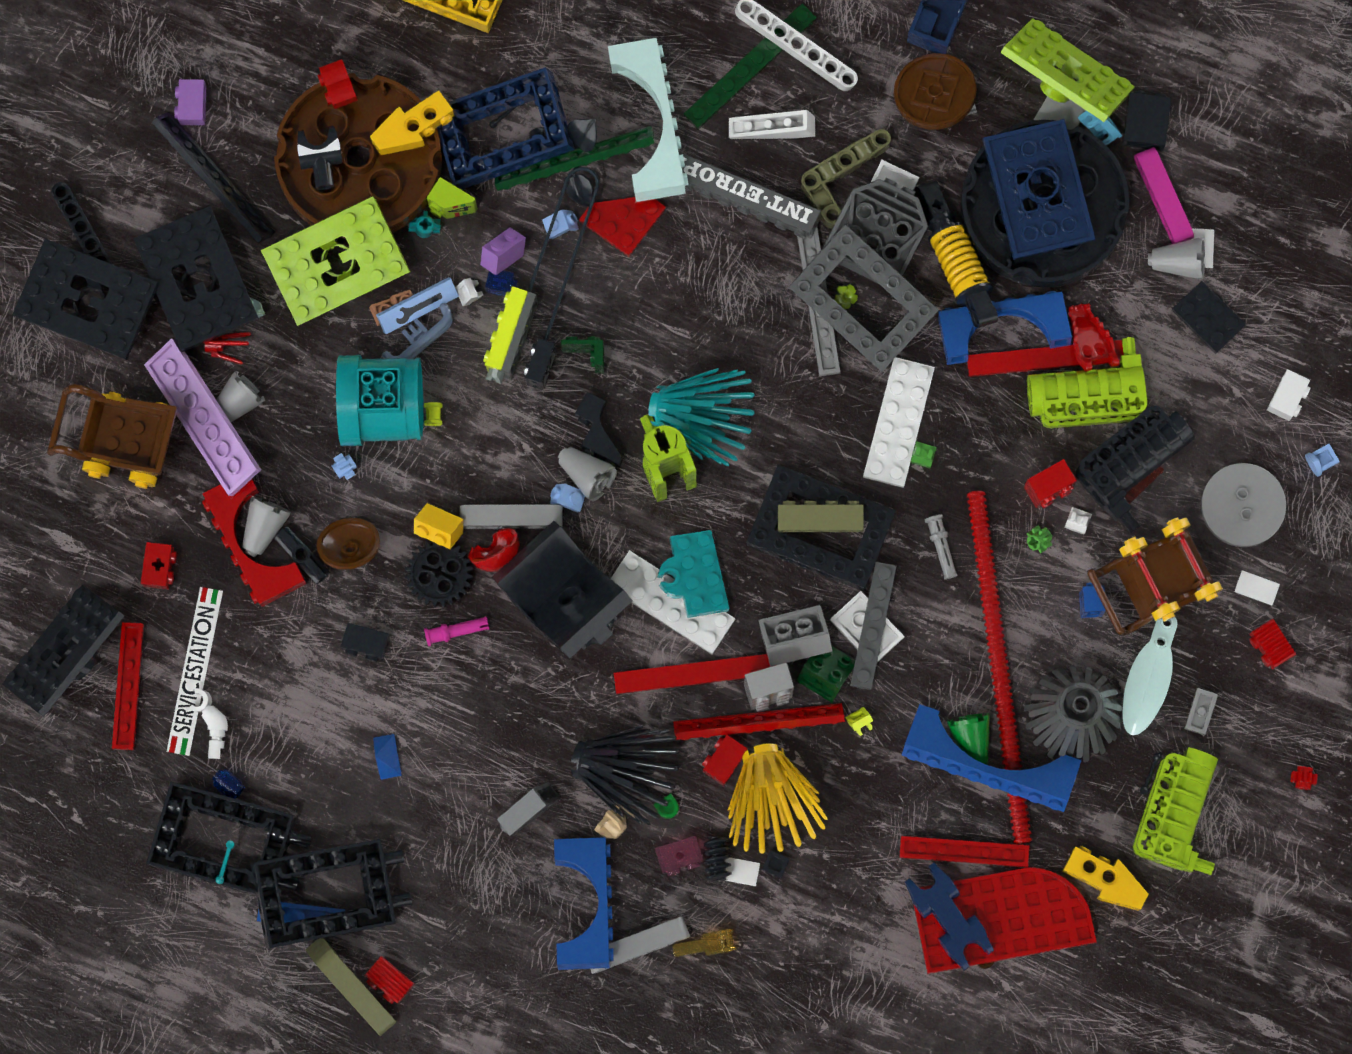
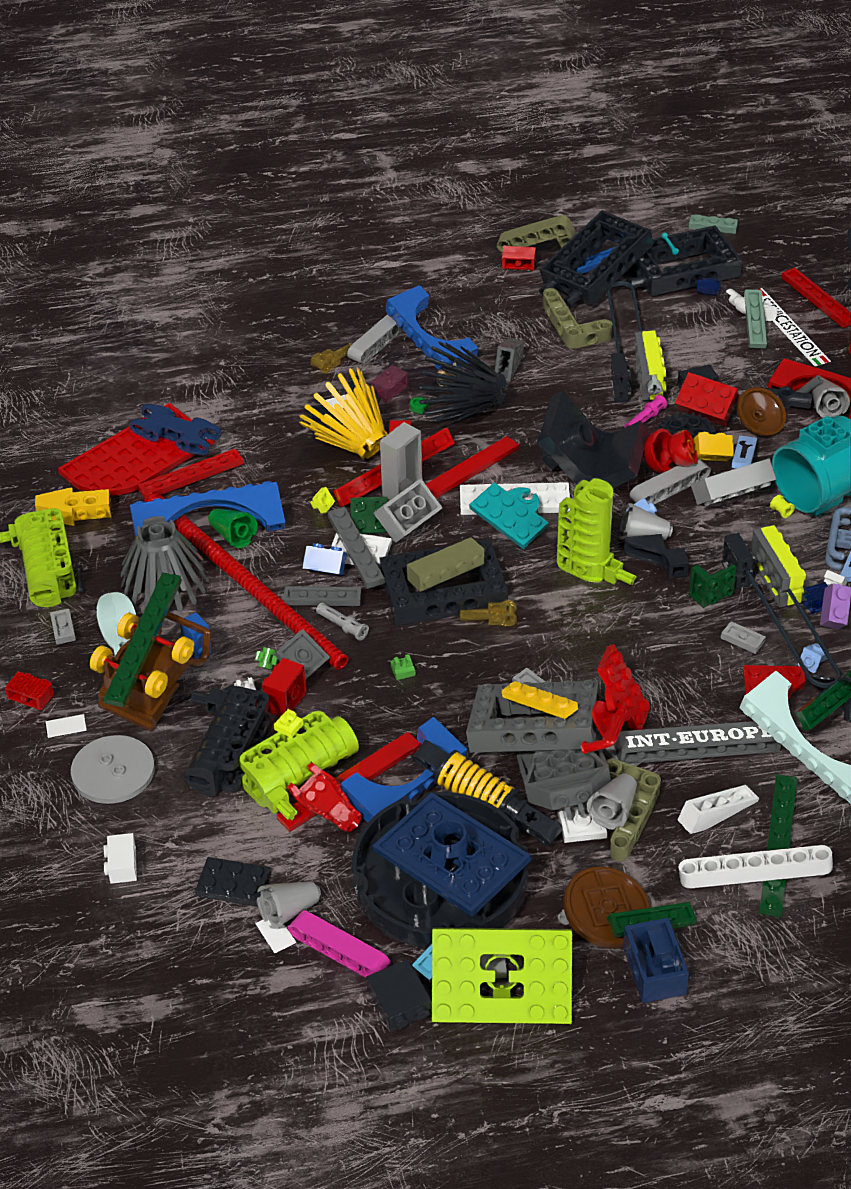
camera: 145 degrees right, 35 degrees down
blue slope [373,734,402,780] -> none
teal plant [648,368,755,466] -> none
white plate [863,357,935,488] -> none
light blue tile [1305,444,1340,477] -> none
none -> dark green plate [104,572,182,707]
none -> dark grey bracket [274,629,330,680]
none -> neon yellow tile [274,709,303,738]
none -> dark grey plate [283,586,361,606]
none -> brick [303,543,347,575]
none -> clear yellow connector [460,600,517,626]
none -> yellow plate [501,681,578,719]
none -> olive beam [543,288,613,349]
none -> red plate [581,644,650,754]
none -> light grey cone [587,774,637,829]
none -> piece [607,281,666,403]
none -> dark green plate [607,902,697,938]
none -> red cylinder [665,430,698,467]
none -> red brick [675,372,740,427]
none -> sand green plate [689,215,738,234]
none -> light grey piece [691,458,776,506]
none -> light grey plate [721,622,766,654]
none -> light blue tile [731,436,757,469]
none -> sand green plate [744,290,767,348]
none -> dark grey piece [796,375,823,393]

